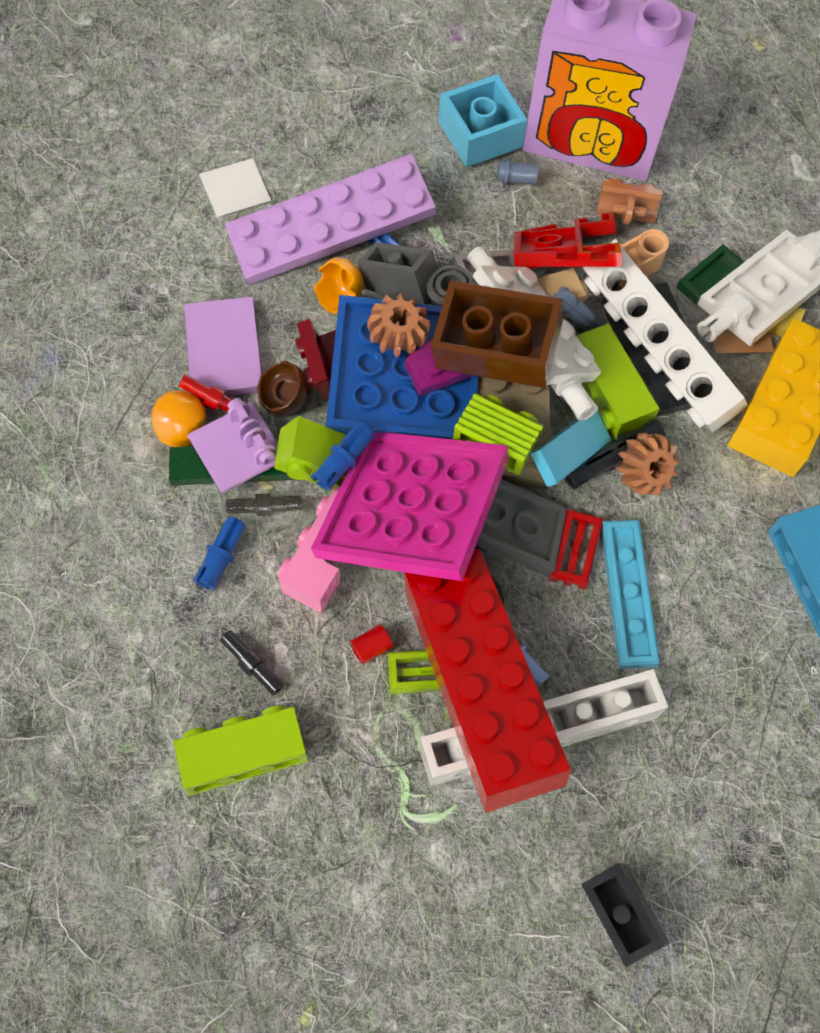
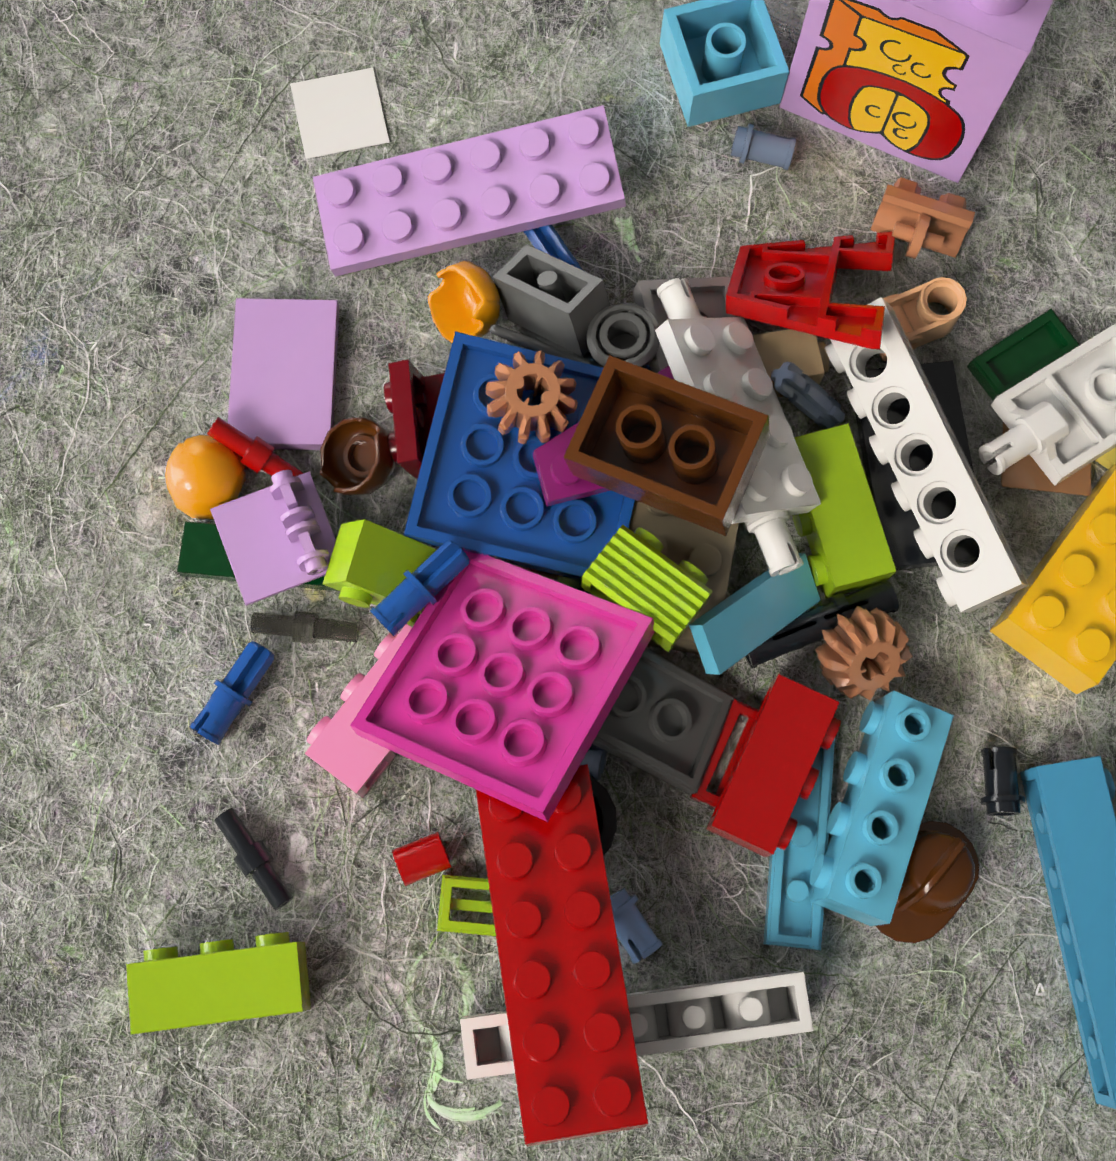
camera: 10 degrees right, 10 degrees up
none -> red brick [706,674,841,858]
none -> medium azure brick [810,691,954,926]
none -> reddish brown piece [876,821,979,943]
none -> black pin [980,746,1025,816]

